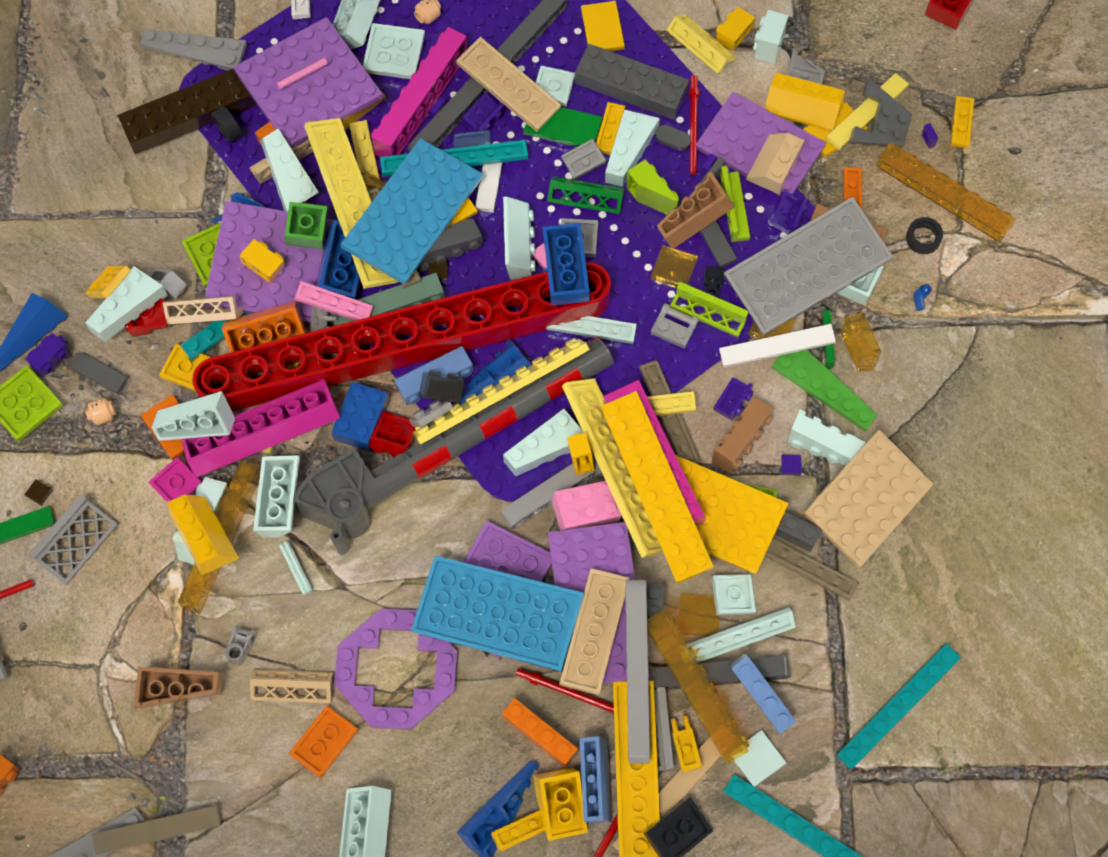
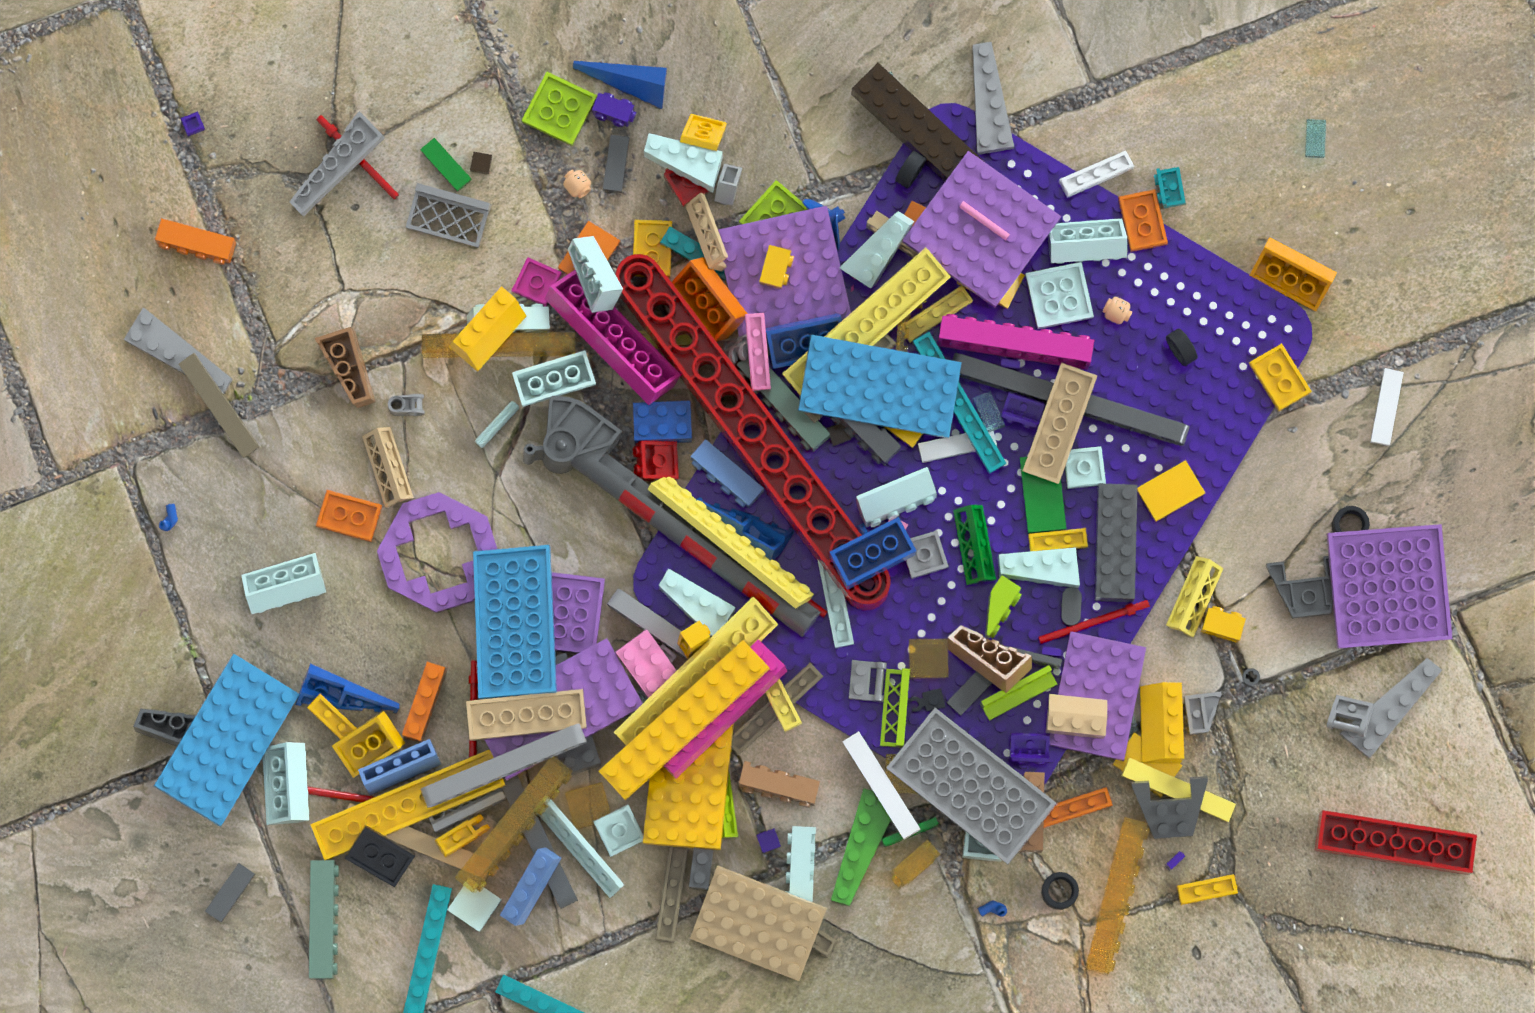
camera: 65 degrees right, 10 degrees up
bright green brick [285,202,327,249] -> none
light grey plate [409,399,453,427] -> none
clear smoke brick [419,370,464,403] -> none
light grey plate [561,139,606,180] -> none
dark purple bracket [713,377,754,421] -> none
light aqua brick [753,10,789,64] -> none

